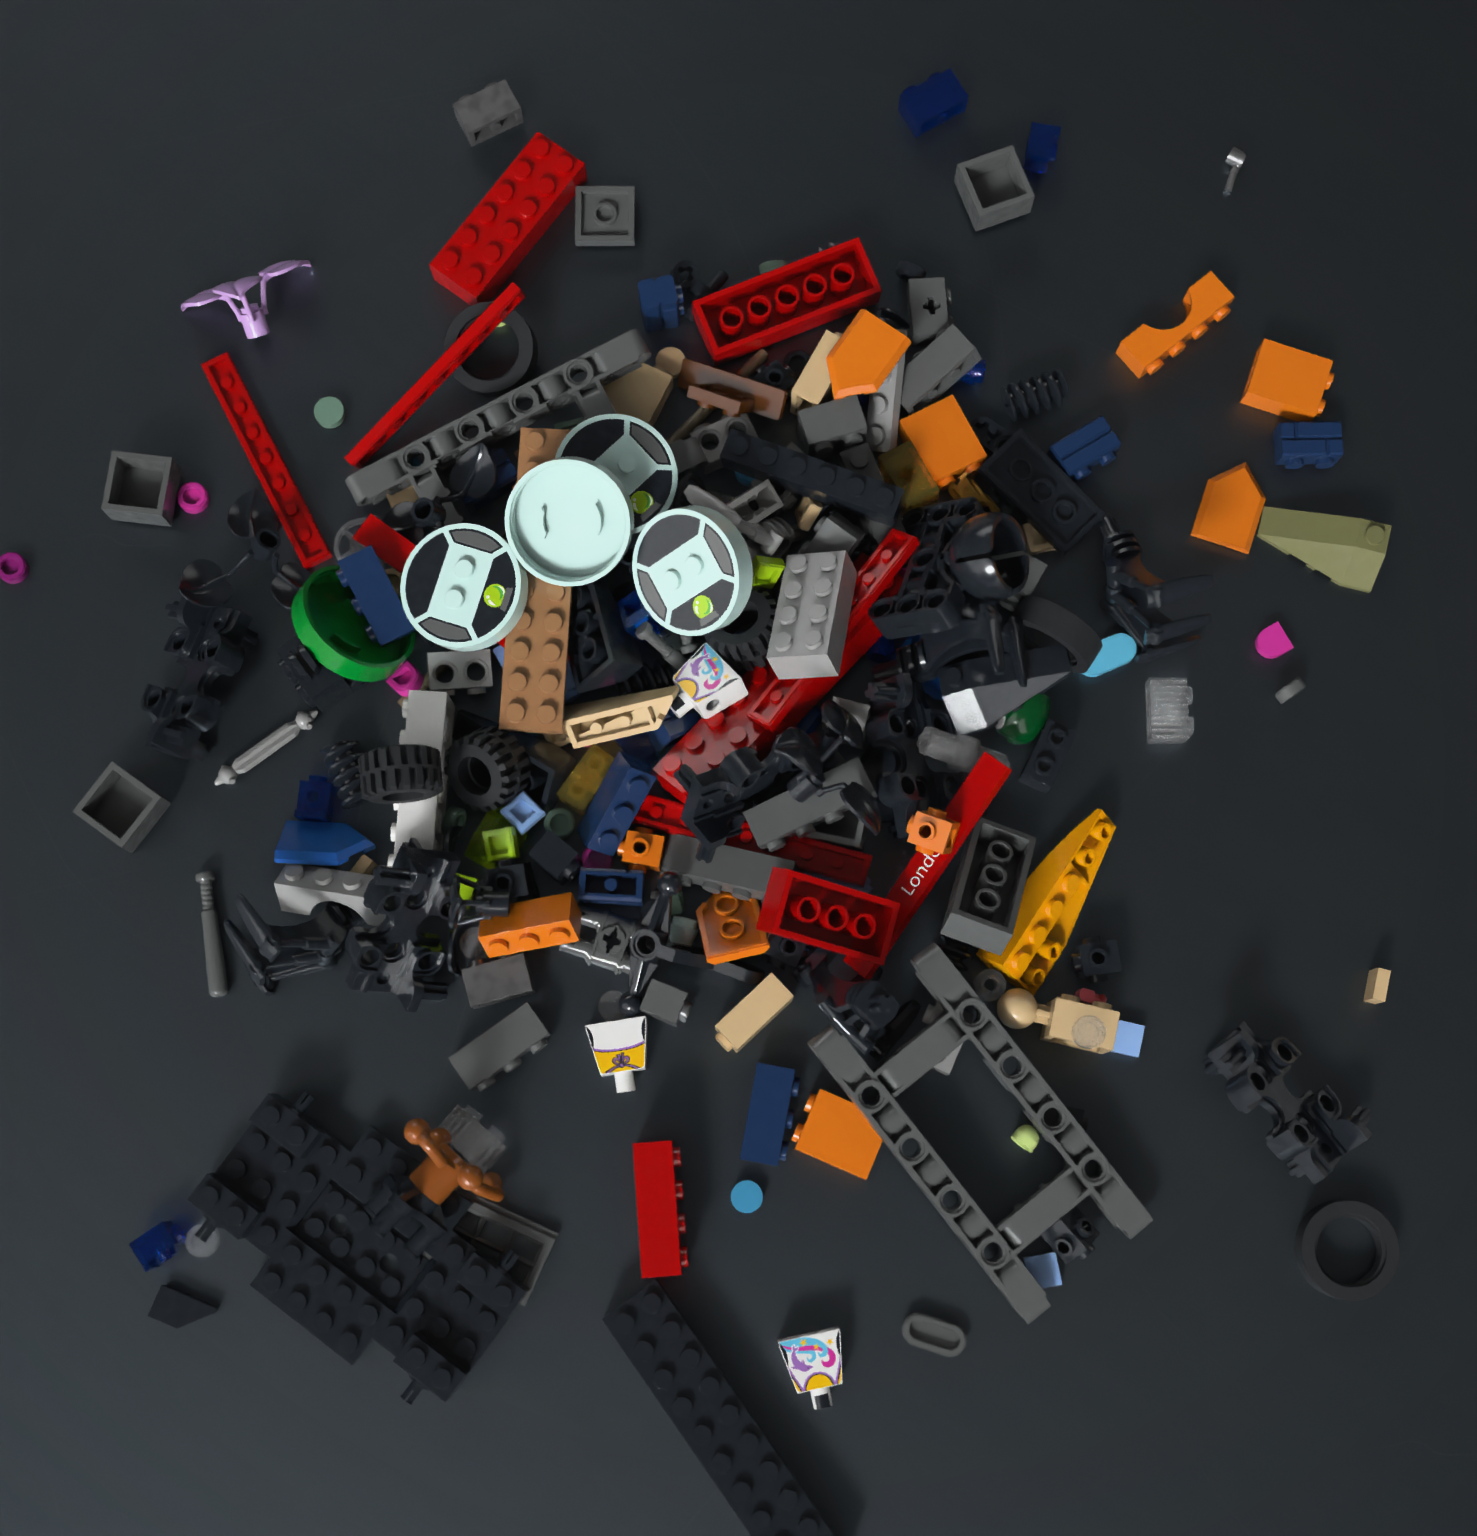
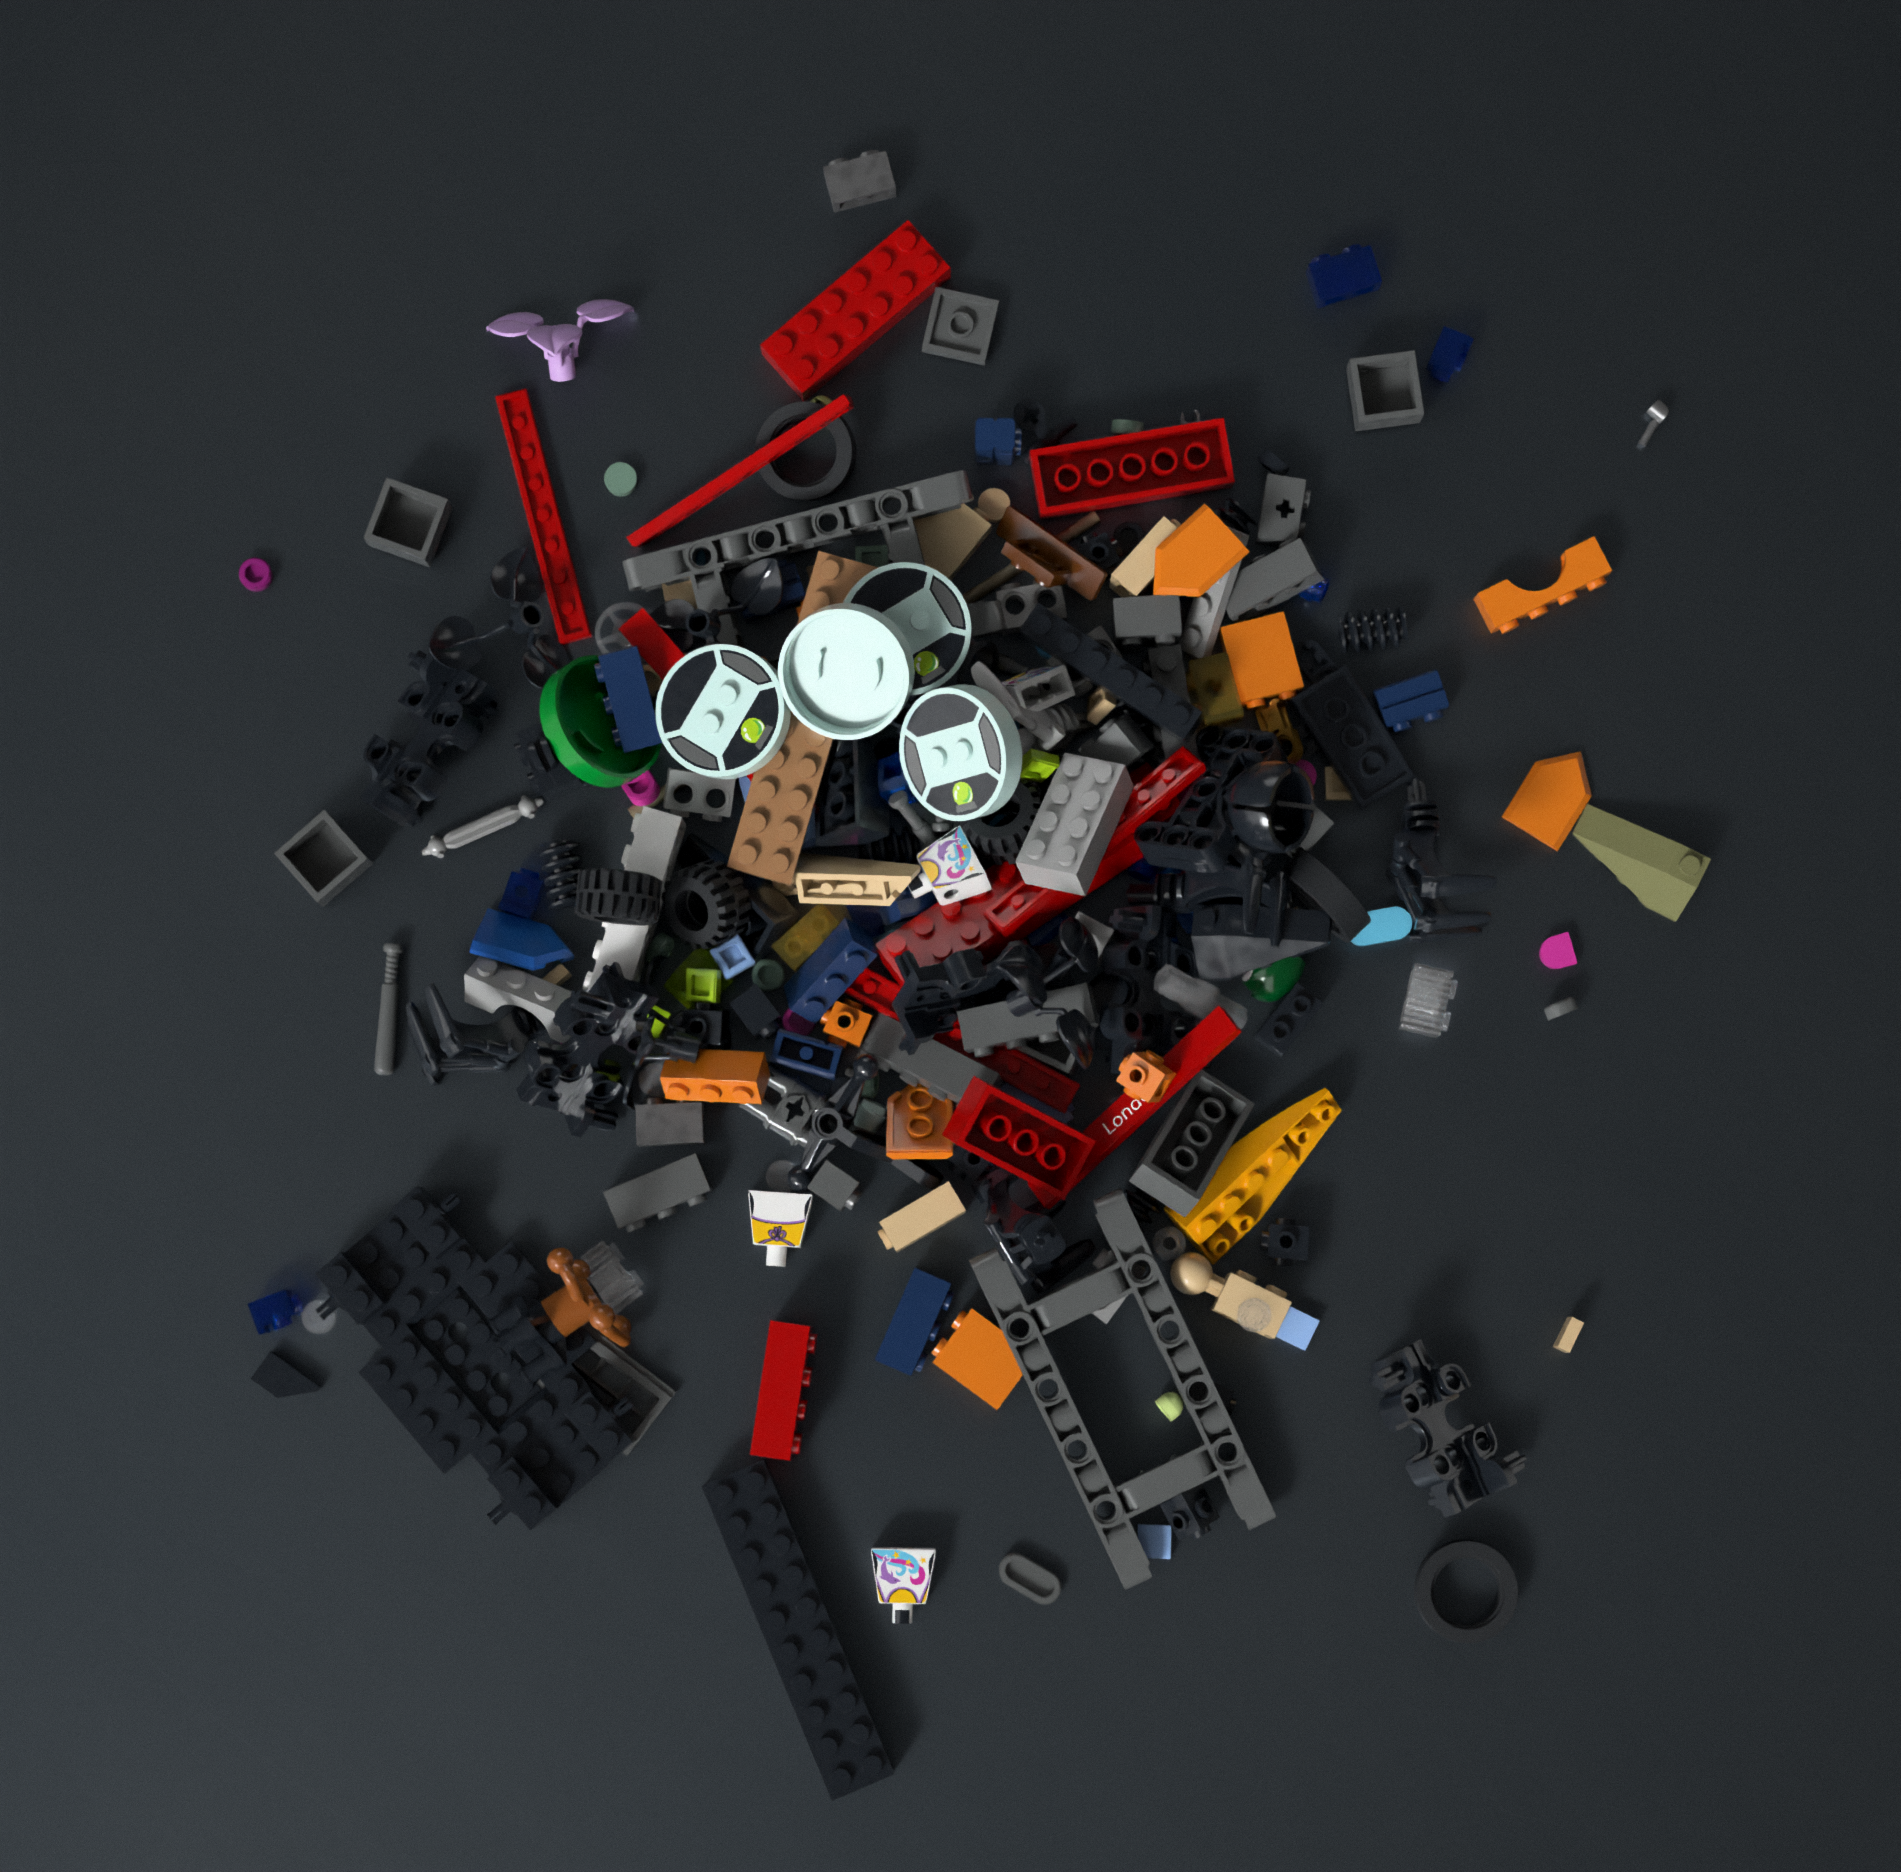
camera: 15 degrees right, 5 degrees up
dark pink tile [177,482,210,514] -> none
dark azure tile [731,1180,763,1213] -> none
coral tile [1075,988,1107,1005] -> none
orange brick [1240,338,1334,422] -> none
dark blue brick [1273,421,1343,469] -> none

